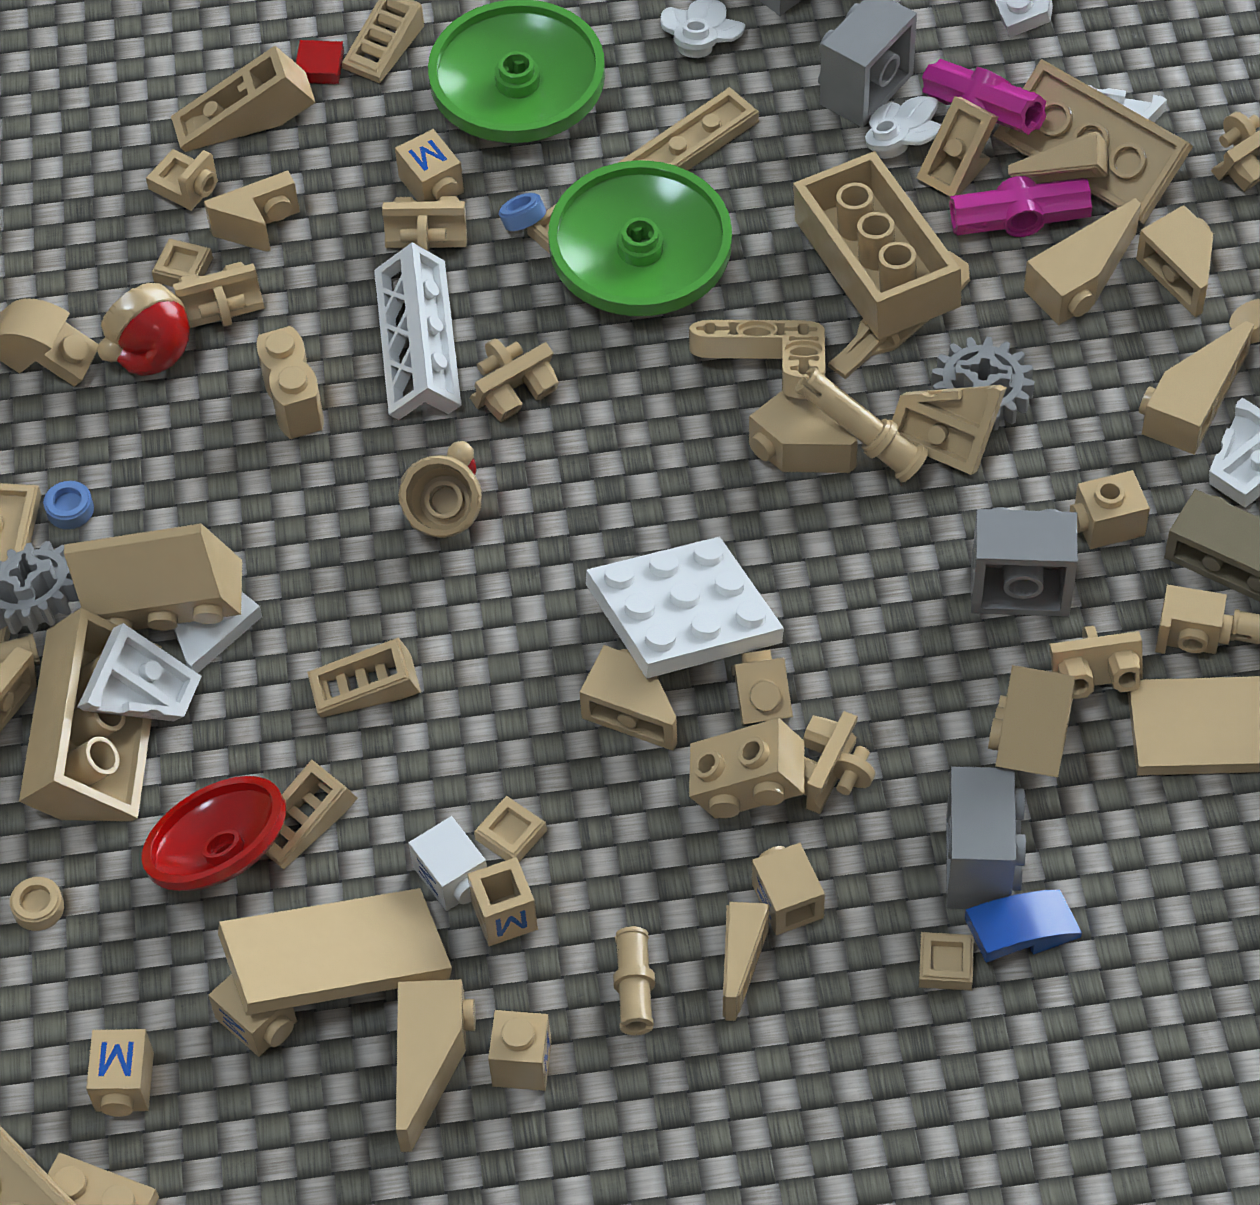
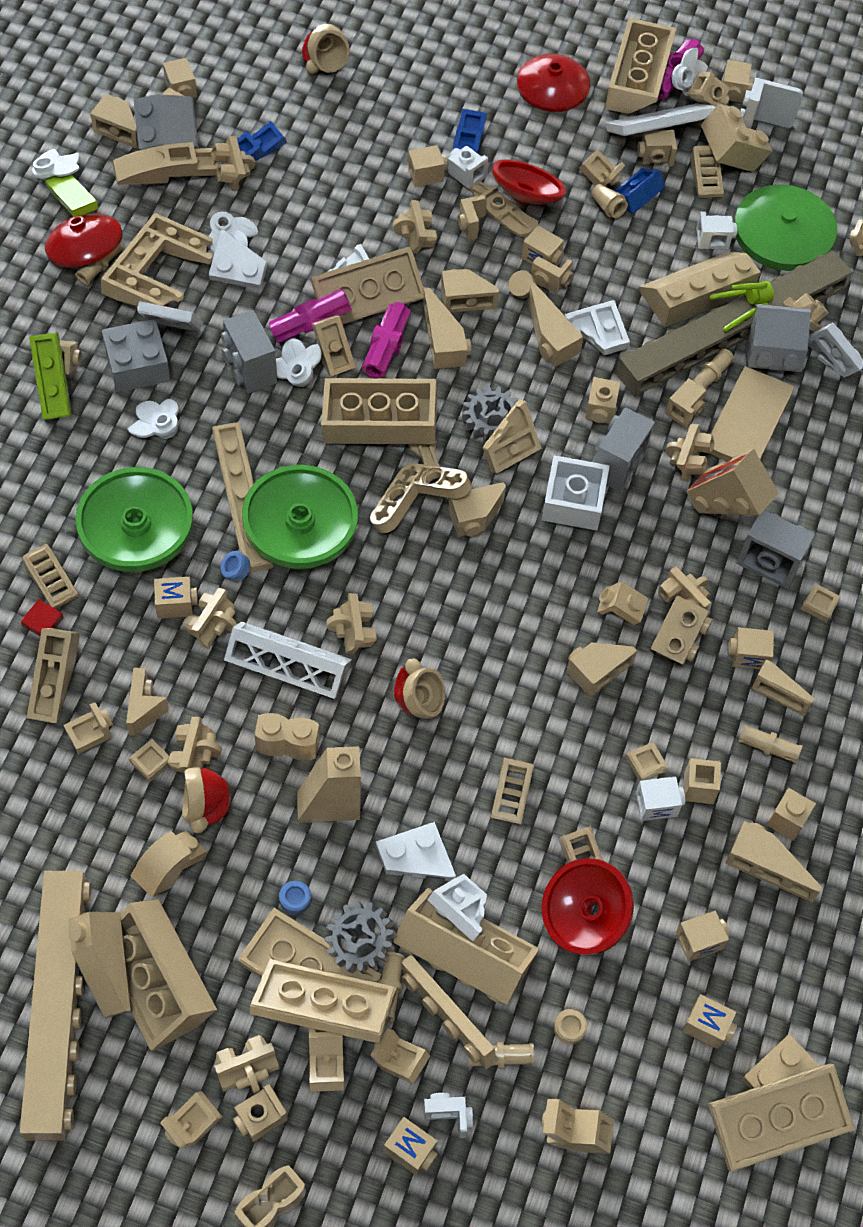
camera: 70 degrees left, 5 degrees up
tan slope [64,523,242,631] -> none
tan tile [218,888,452,1016] -> none
white plate [586,536,784,679] -> none
tan pin [795,367,929,483] -> none
blue slope [965,889,1082,963] -> none
tan slope [1008,132,1108,184] -> none
none -> tan slope [297,747,361,823]
none -> white brick [542,455,610,531]

